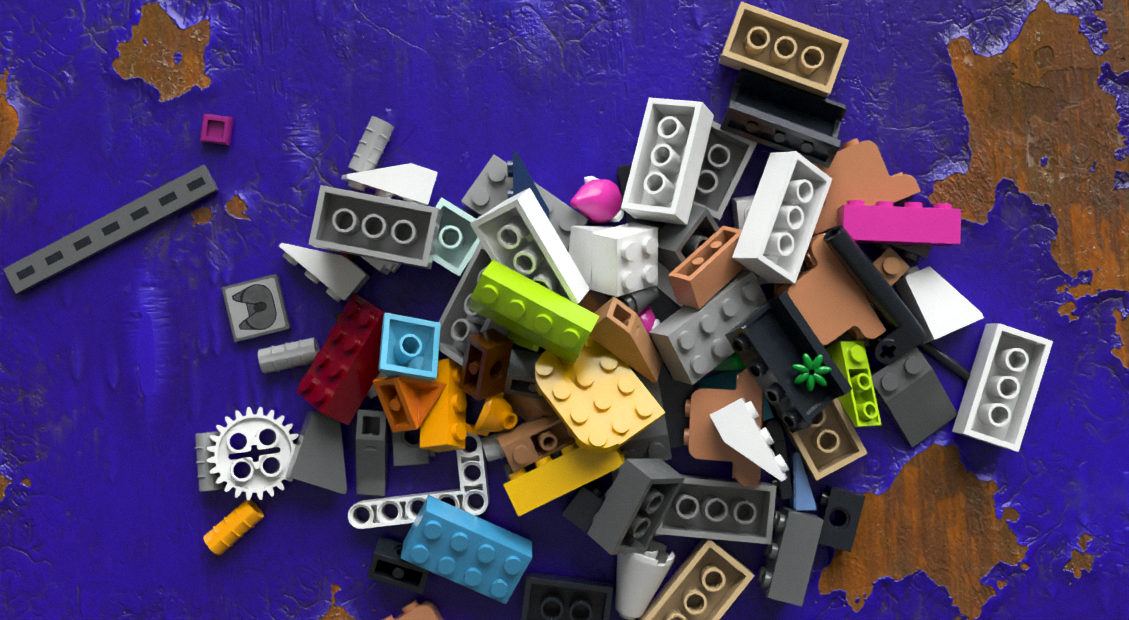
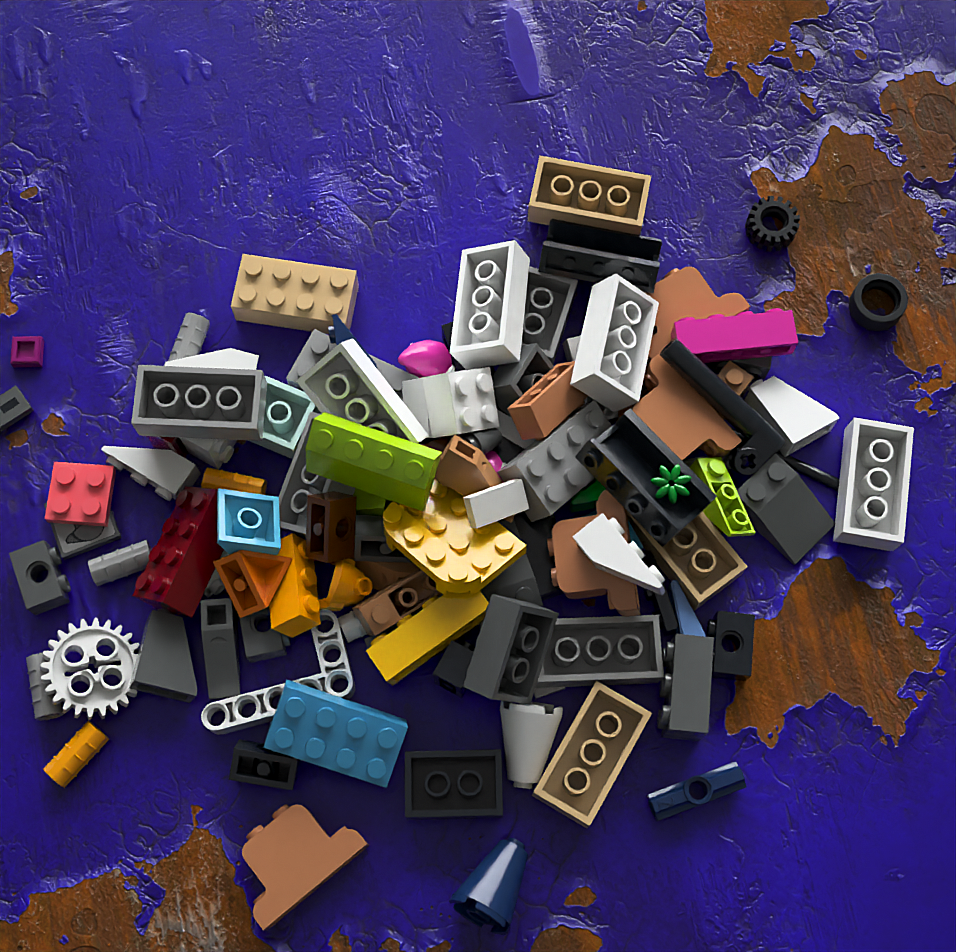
camera: 15 degrees left, 15 degrees down
none -> dark grey brick [9,540,71,615]
none -> coral plate [45,462,116,527]
none -> light orange axle [201,467,267,495]
none -> tan brick [231,254,359,334]
none -> white tile [463,478,529,528]
none -> black tyre [745,196,800,252]
none -> black tyre [849,273,908,331]

